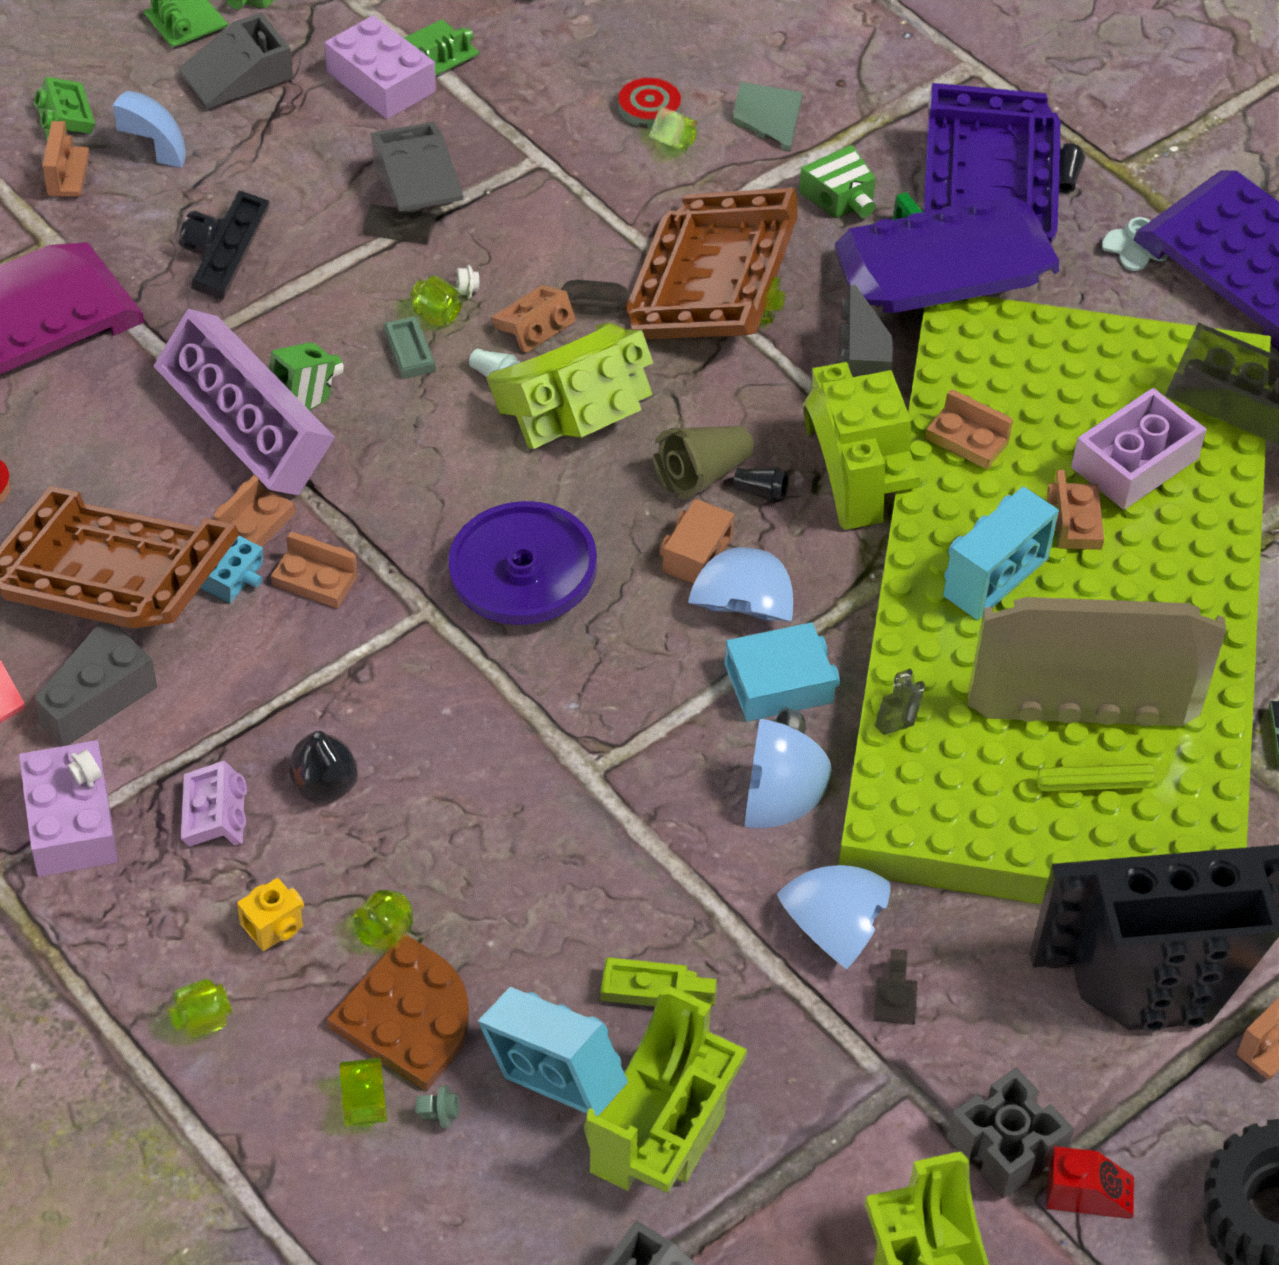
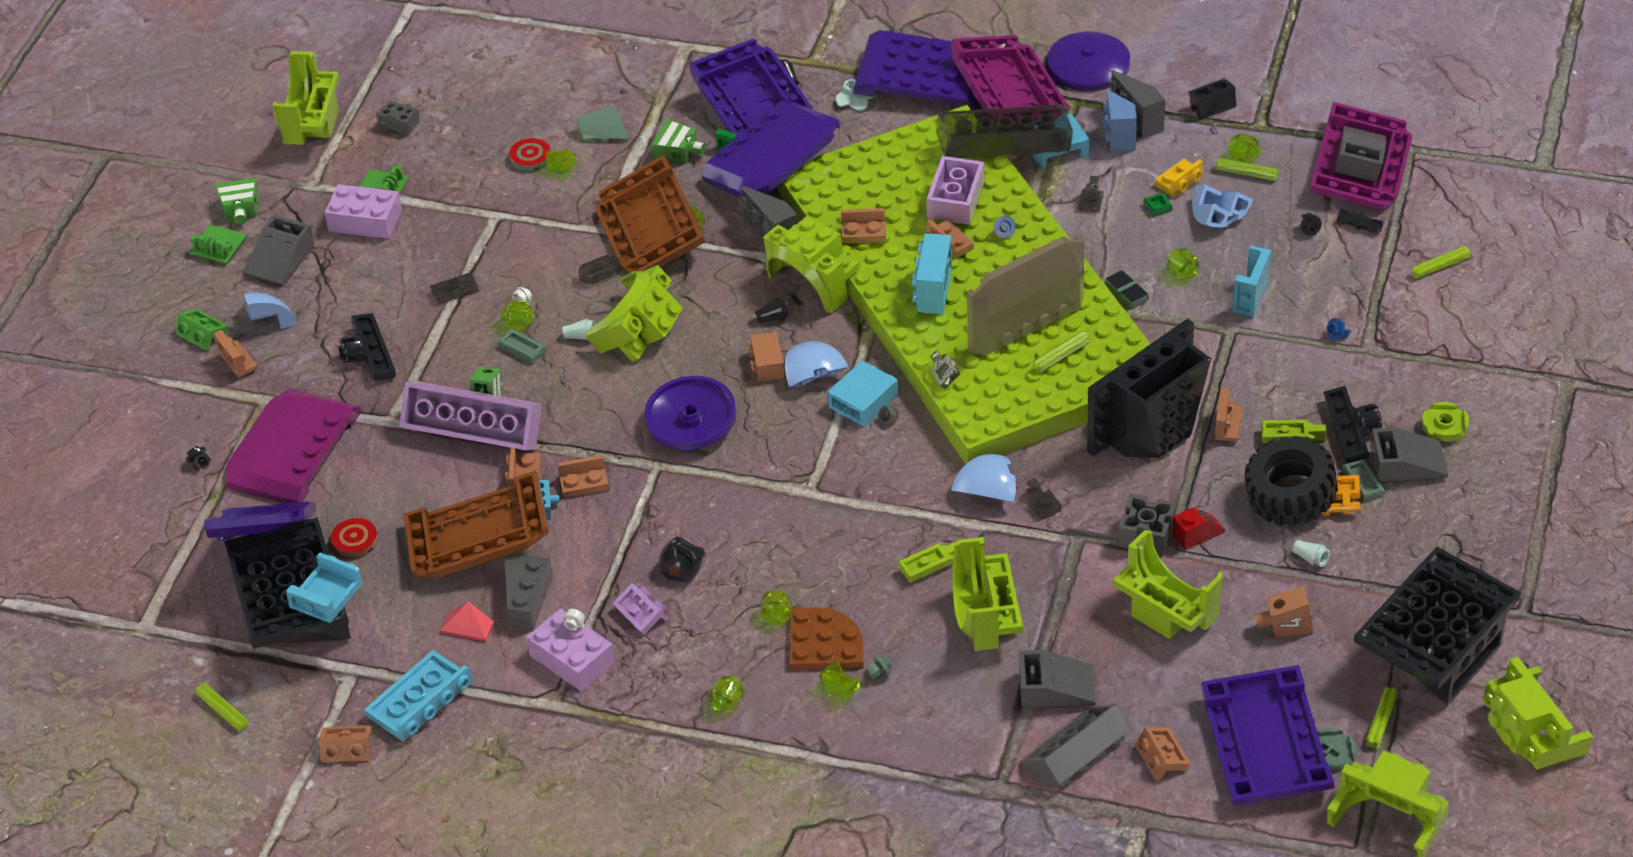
camera: 30 degrees left, 5 degrees down
yellow brick [237,877,304,952] -> none
dark grey slope [371,122,464,212] -> none
medium azure brick [478,987,628,1116] -> none
nougat bracket [491,285,576,353] -> none
olive cone [653,426,754,500] -> none
light blue brick [744,719,832,828] -> none
none -> plate [994,216,1016,238]

